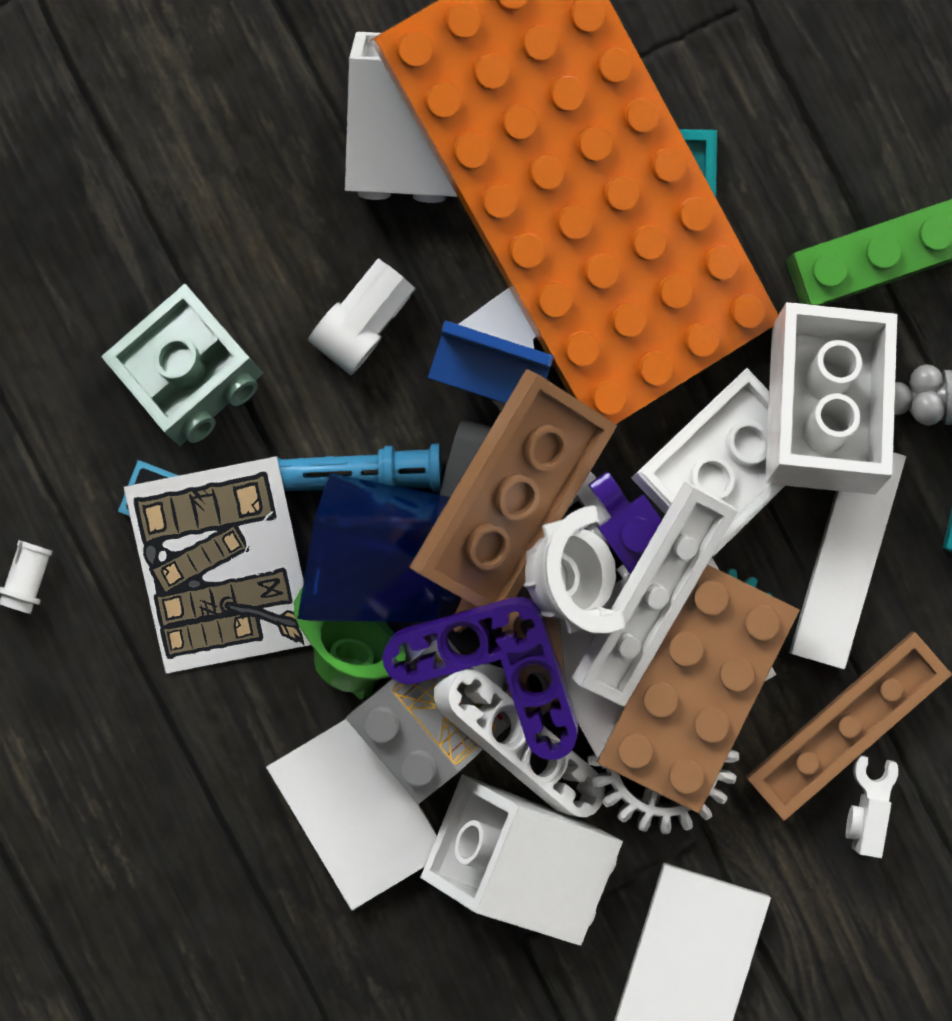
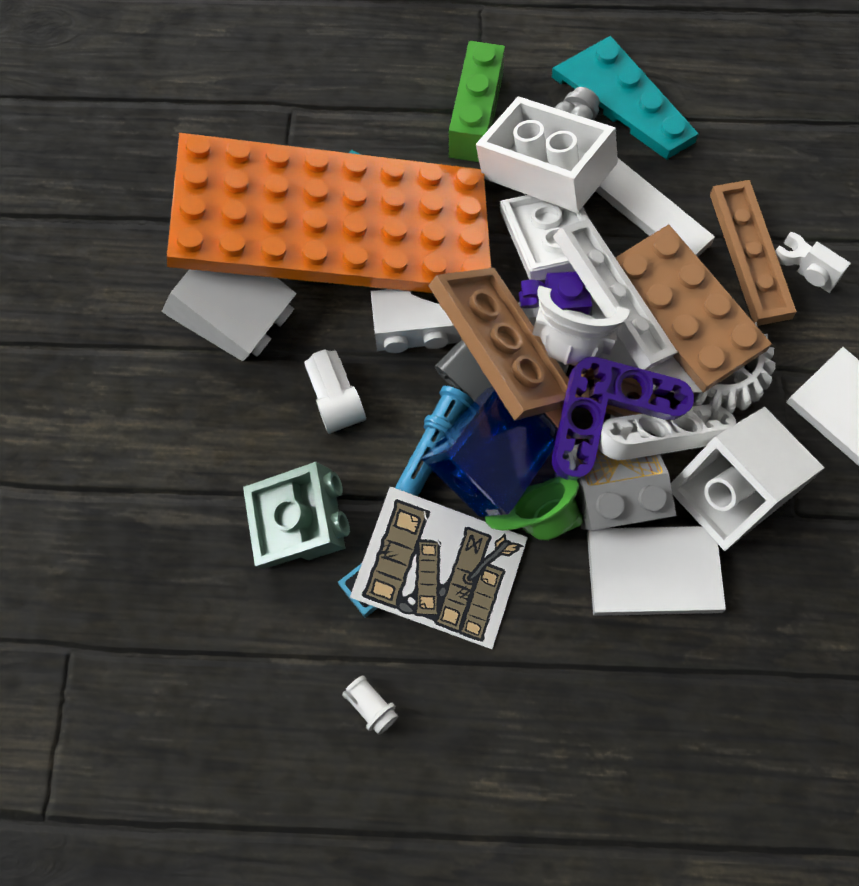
camera: 50 degrees left, 20 degrees down
blue panel [428,320,554,404] -> none

